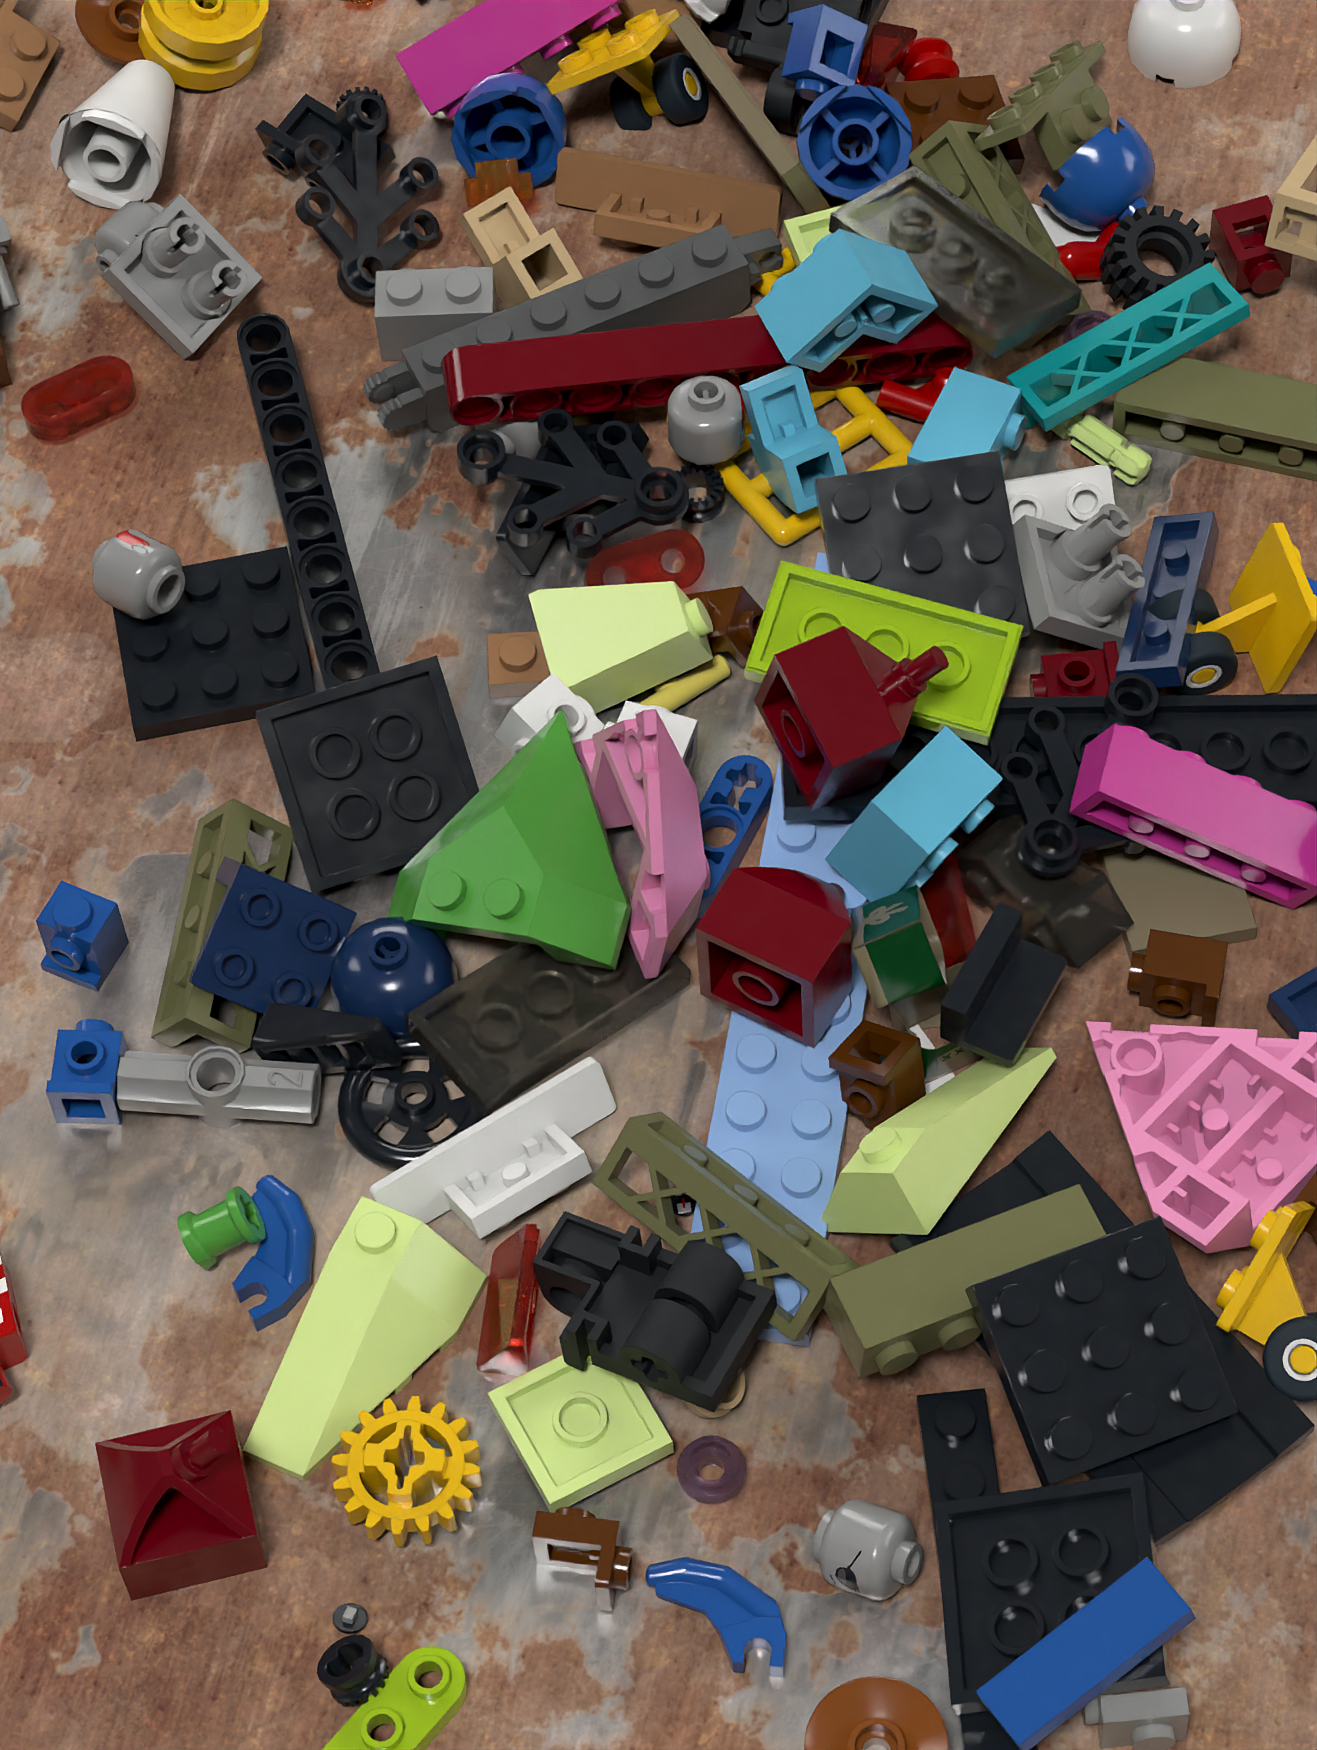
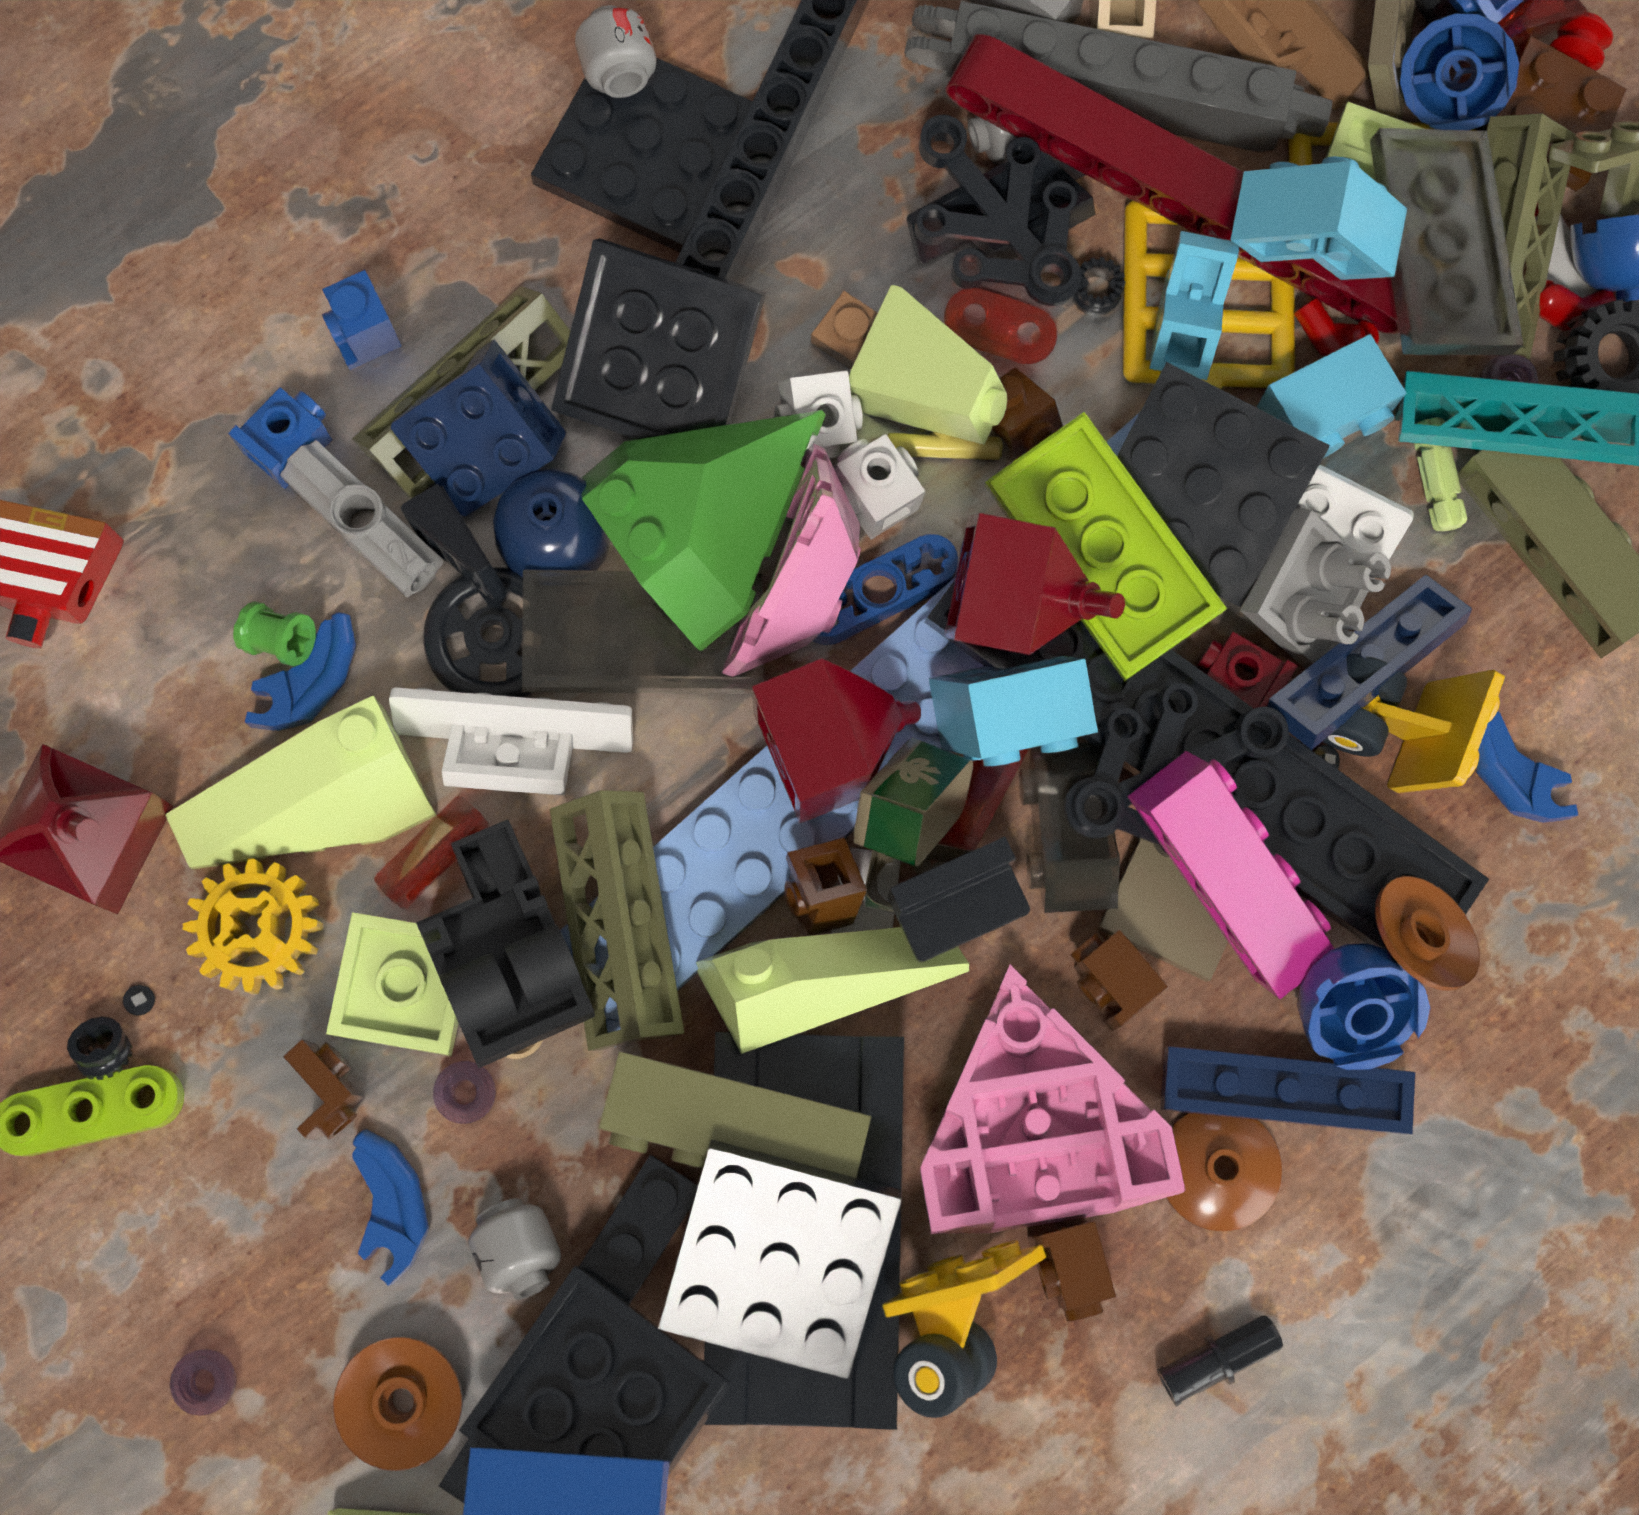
camera: 30 degrees right, 20 degrees up
light grey head [668,376,745,465] -> none

